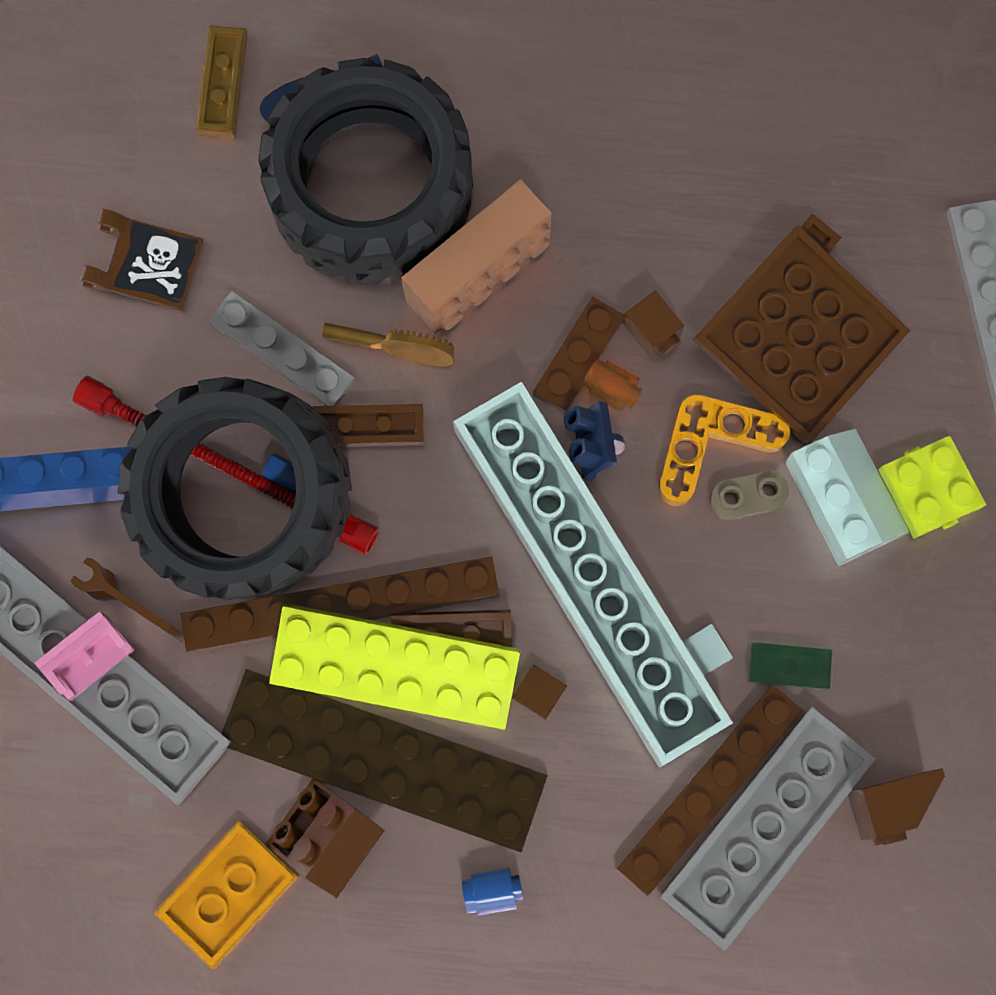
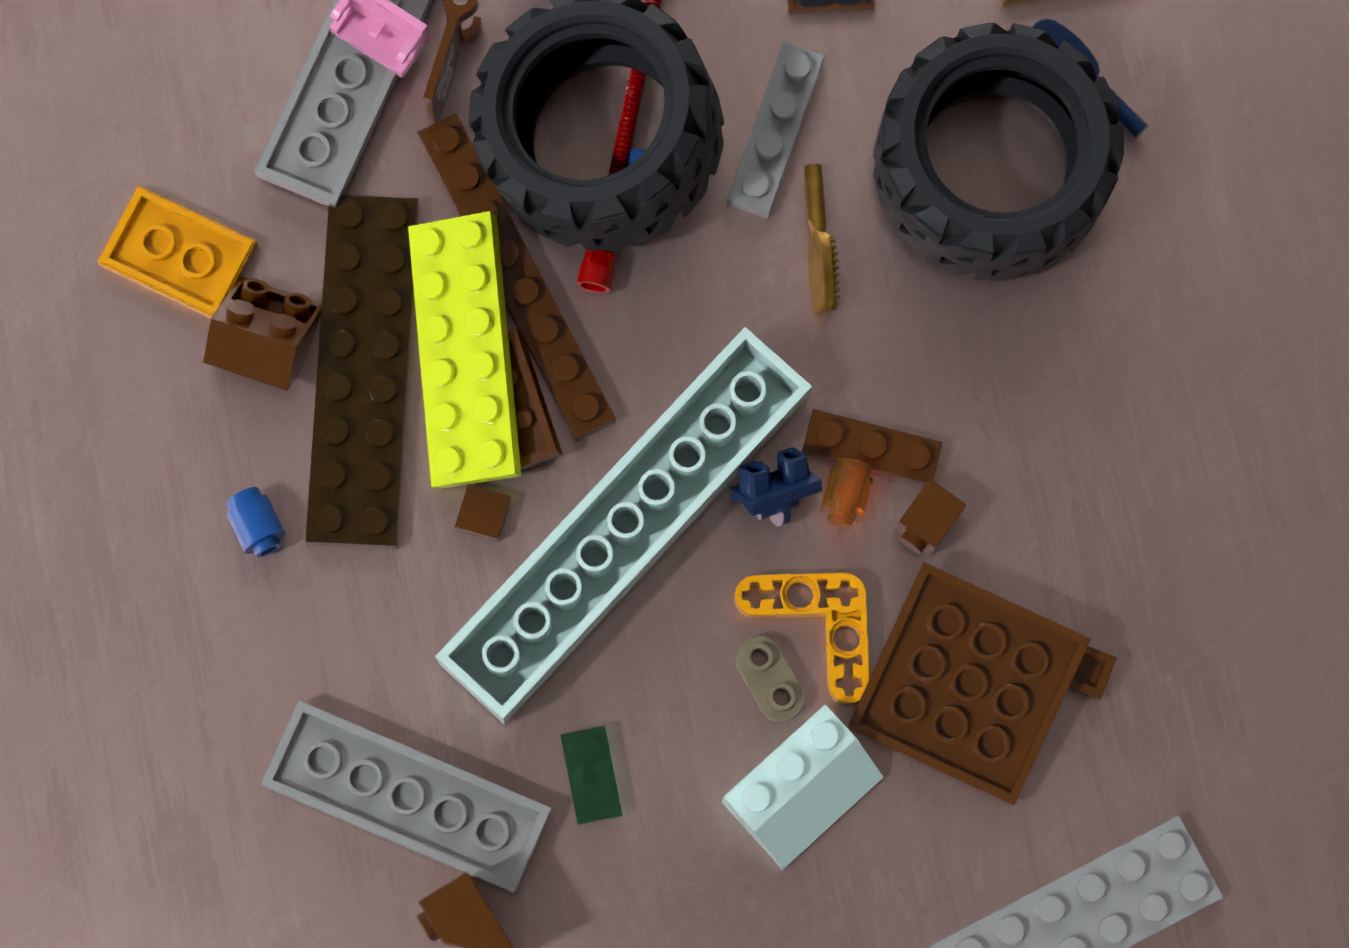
camera: 65 degrees right, 0 degrees up
reddish brown plate [312,404,424,447] -> none
nougat brick [401,179,552,334] -> none
reddish brown plate [616,684,804,896] -> none
light aqua tile [682,624,733,676] -> none
neon yellow plate [878,436,986,539] -> none

